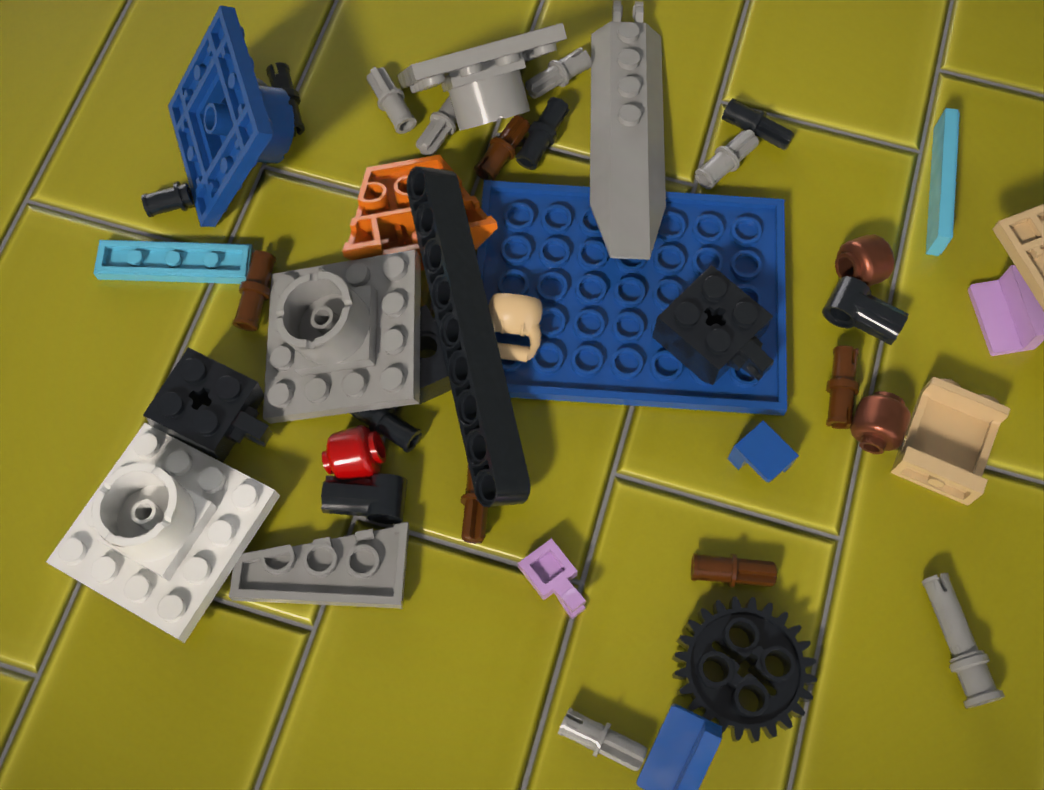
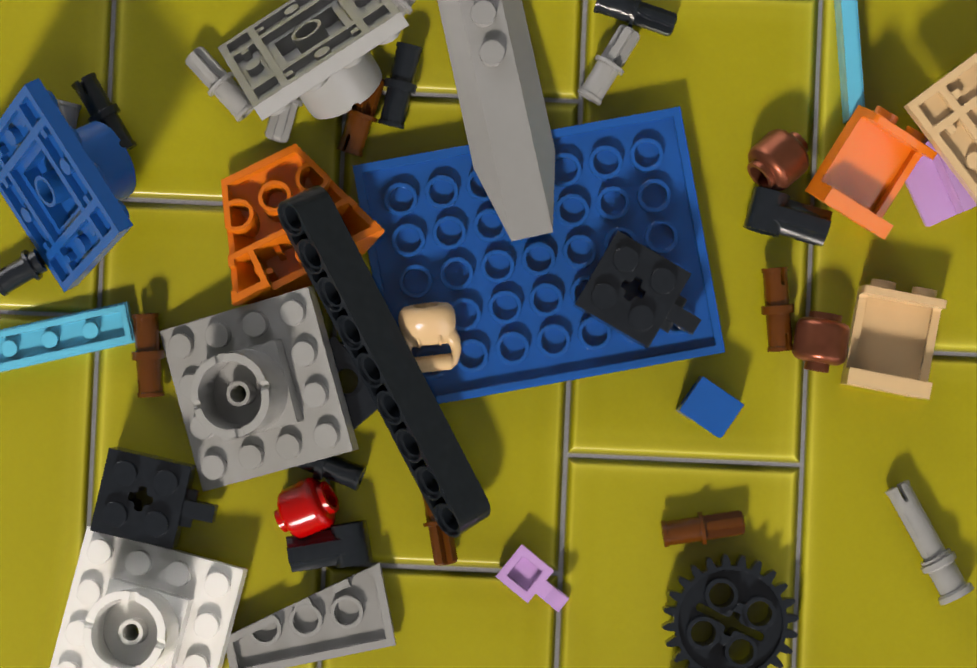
camera: 10 degrees left, 20 degrees up
none -> orange panel [805,105,937,240]

